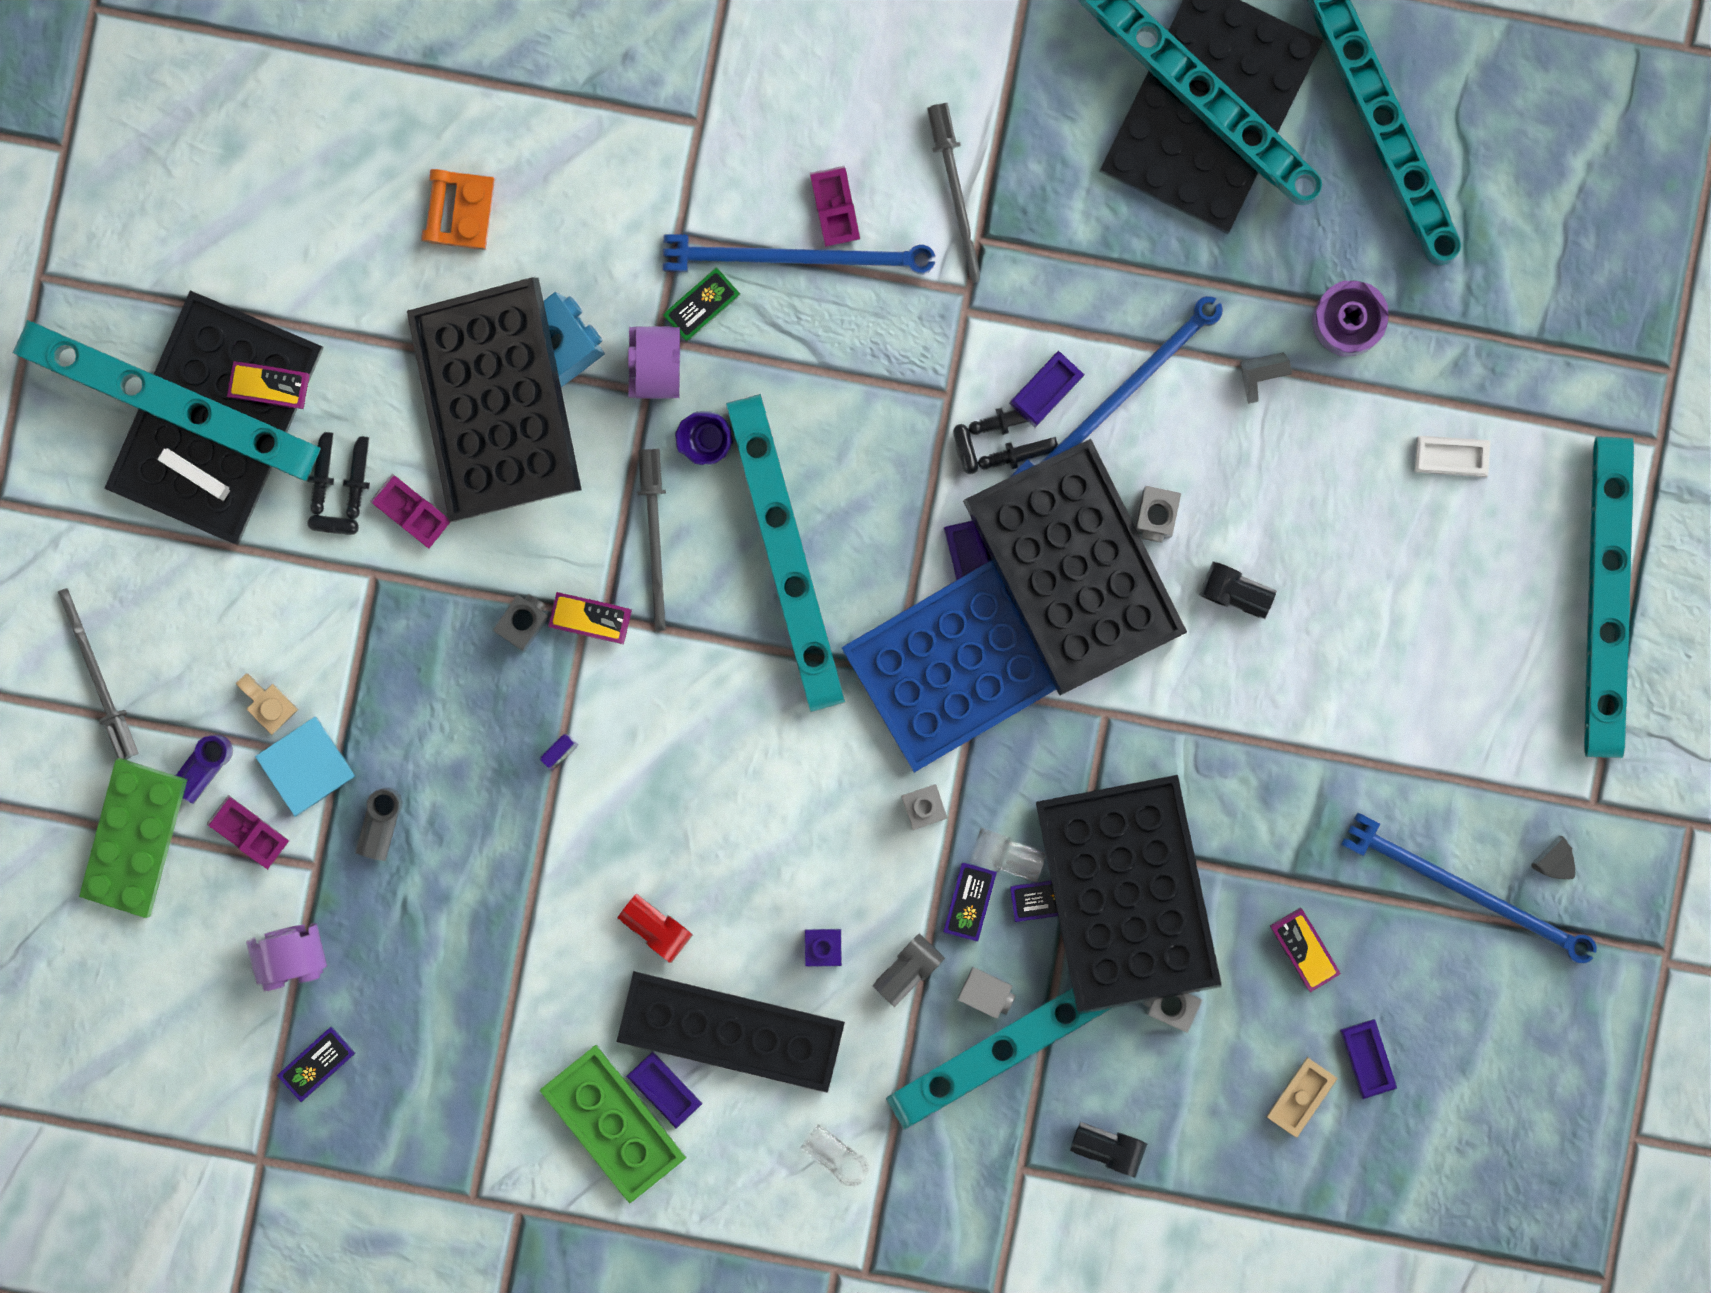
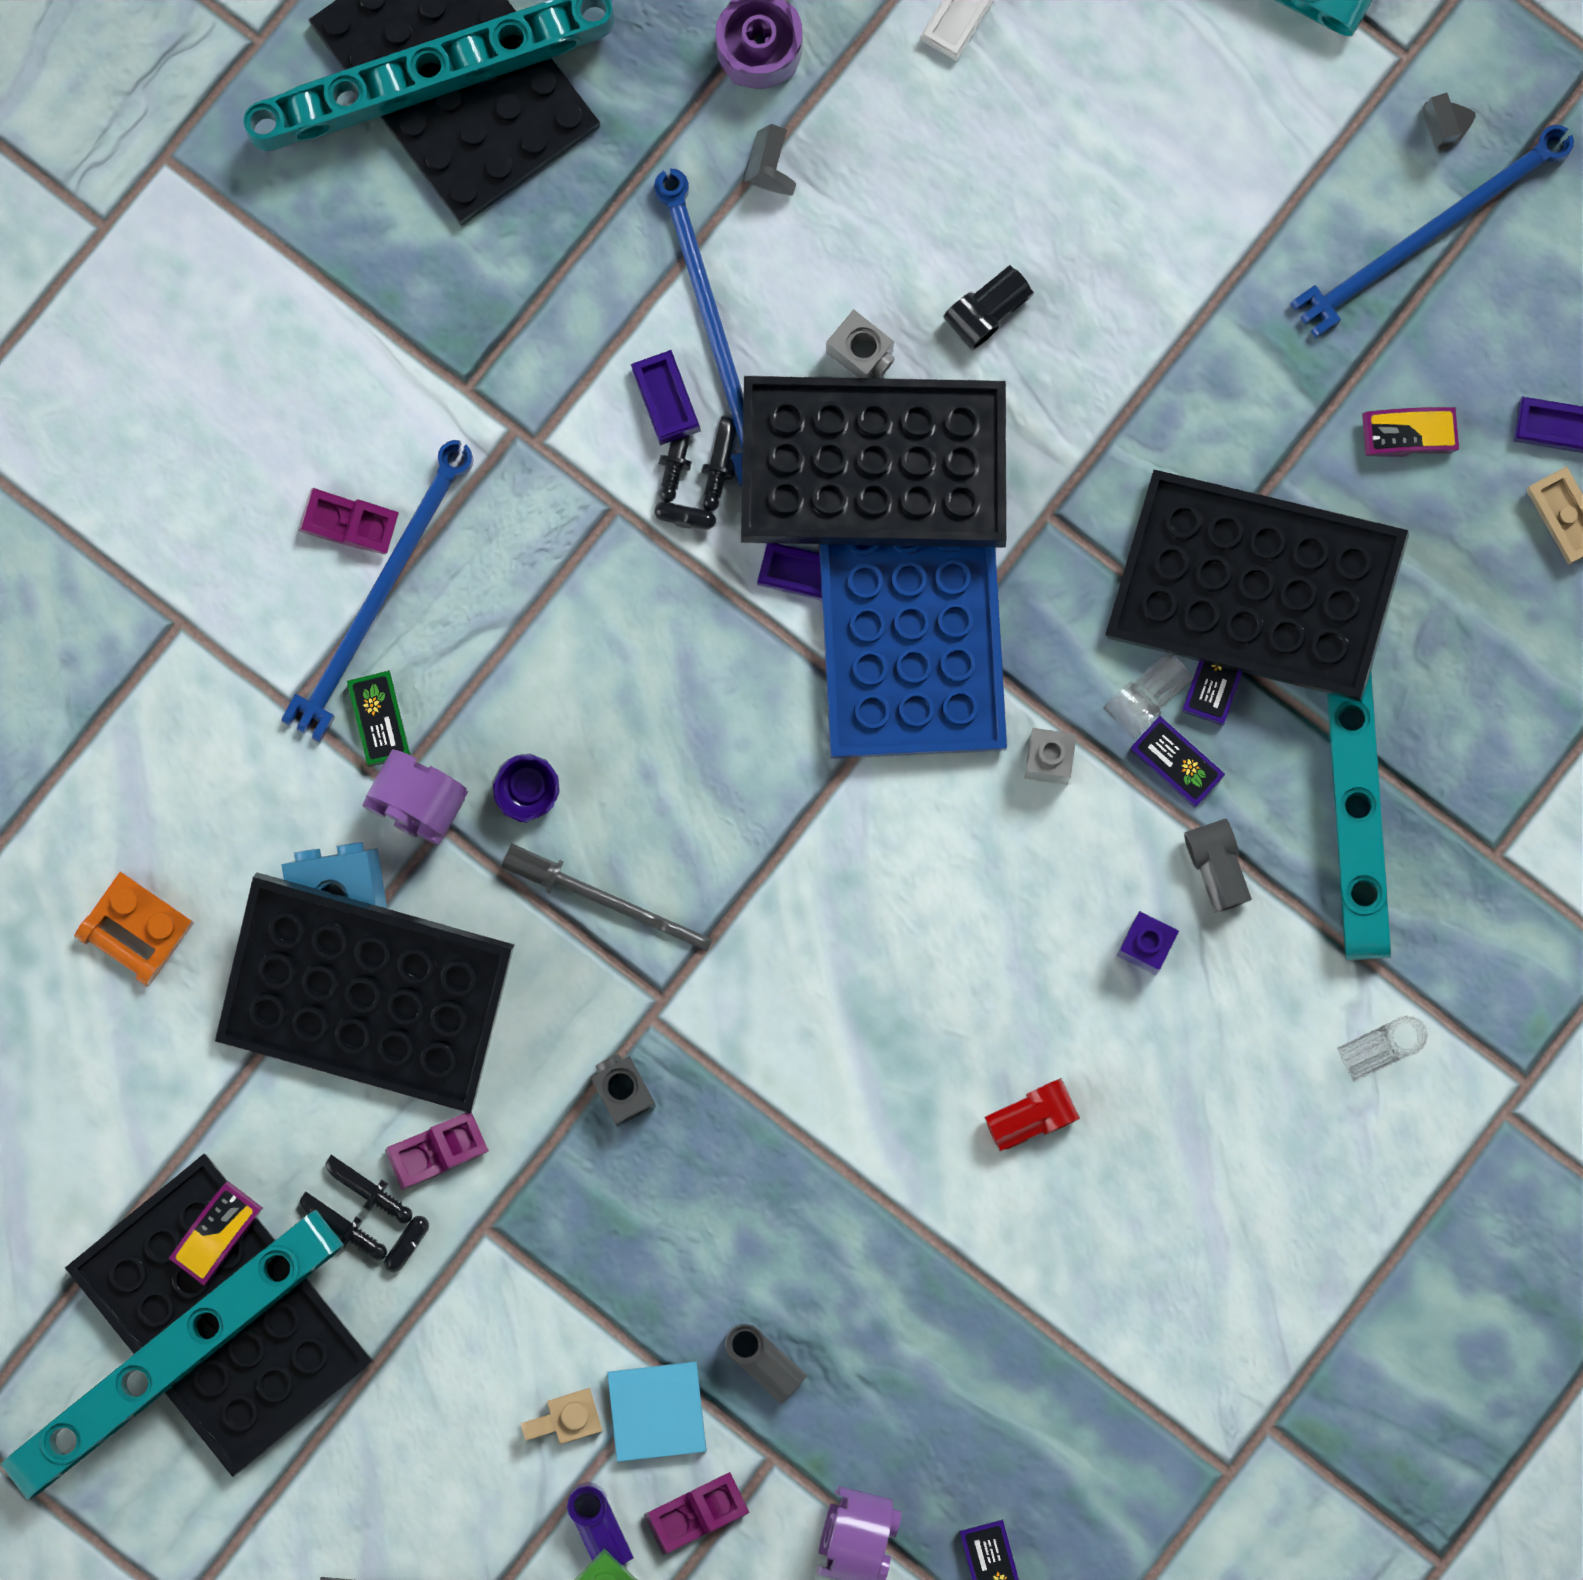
camera: 60 degrees left, 5 degrees down
white tile [158,449,230,501] -> none
bright green plate [539,1044,687,1204] -> none
dark purple tile [540,734,579,770] -> none
slope [548,592,632,645] -> none
black plate [616,971,845,1093] -> none
dark purple tile [626,1051,703,1129] -> none
teal beam [726,394,845,712] -> none
dark grey piece [927,103,980,282] -> none
light grey brick [957,967,1016,1019] -> none
black piece [1070,1121,1148,1178] -> none
light grey brick [1143,993,1202,1033] -> none

